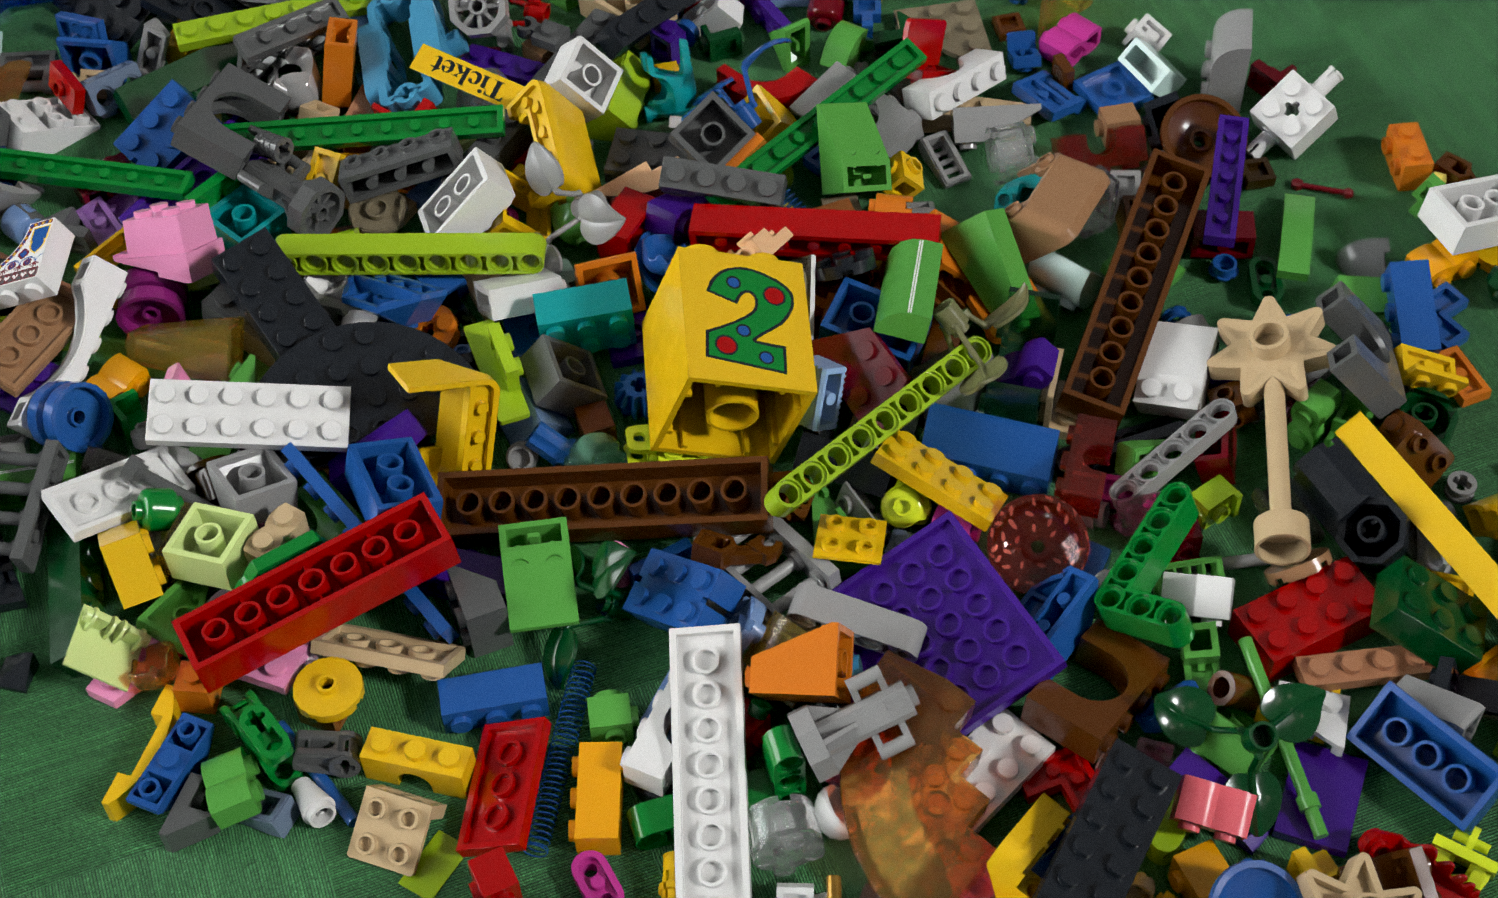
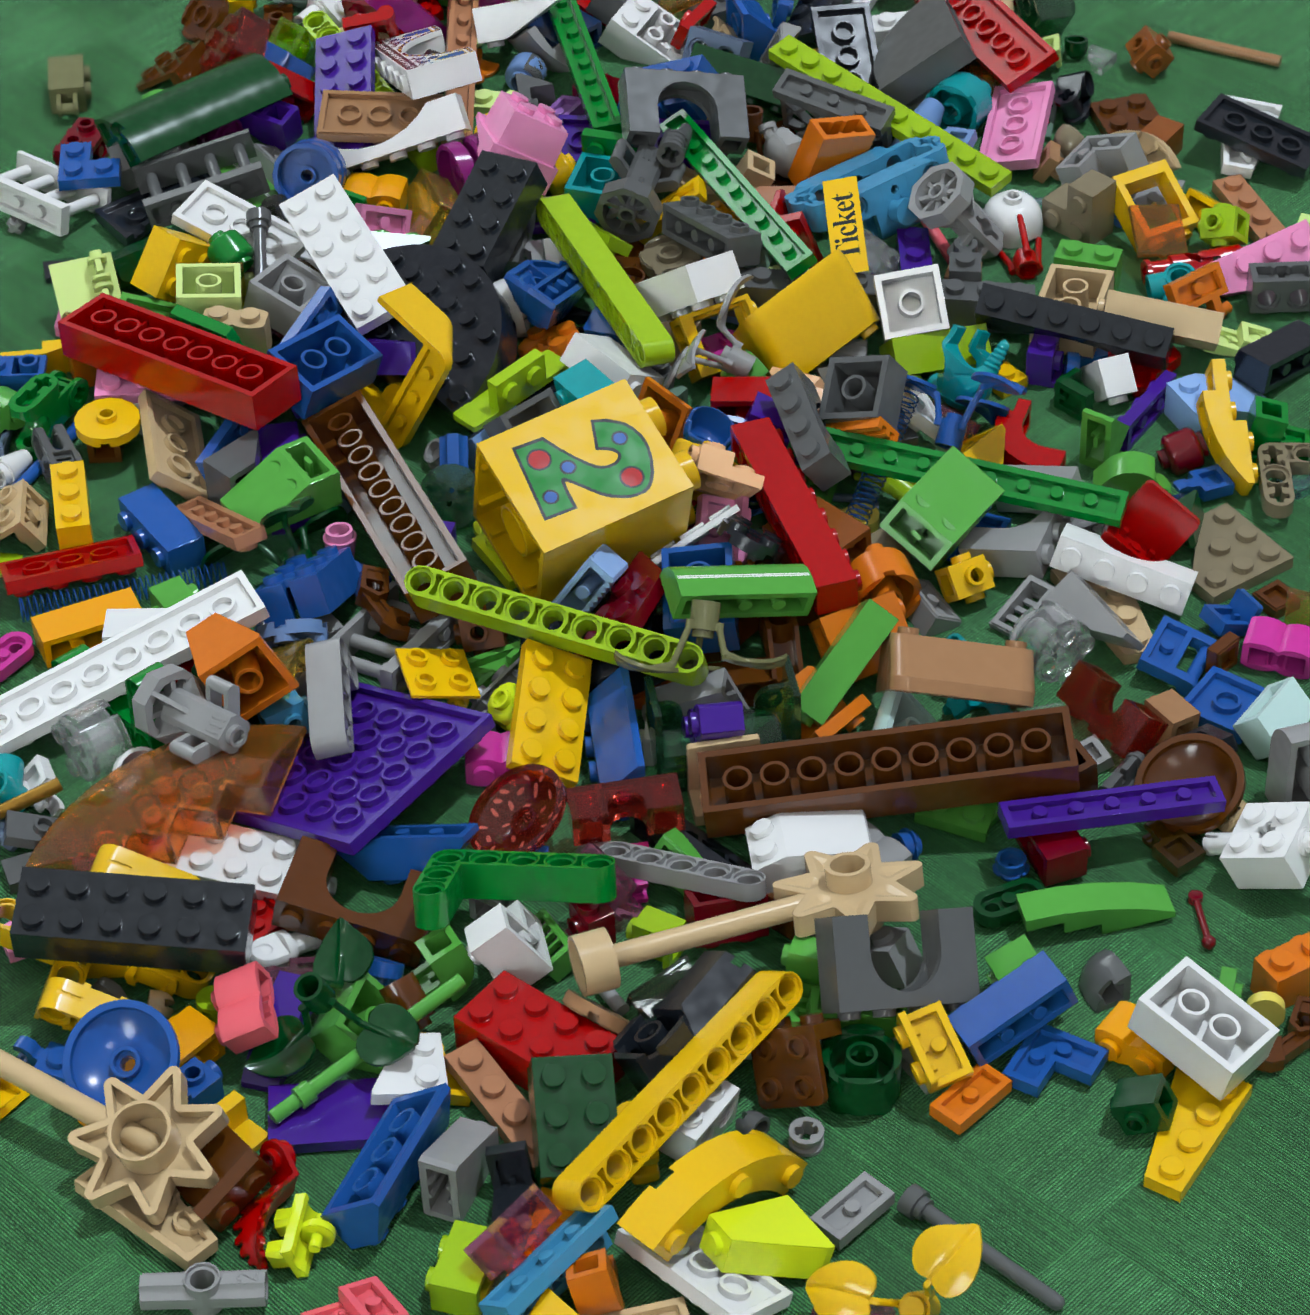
camera: 65 degrees right, 10 degrees down
none -> nougat plate [176,496,268,552]

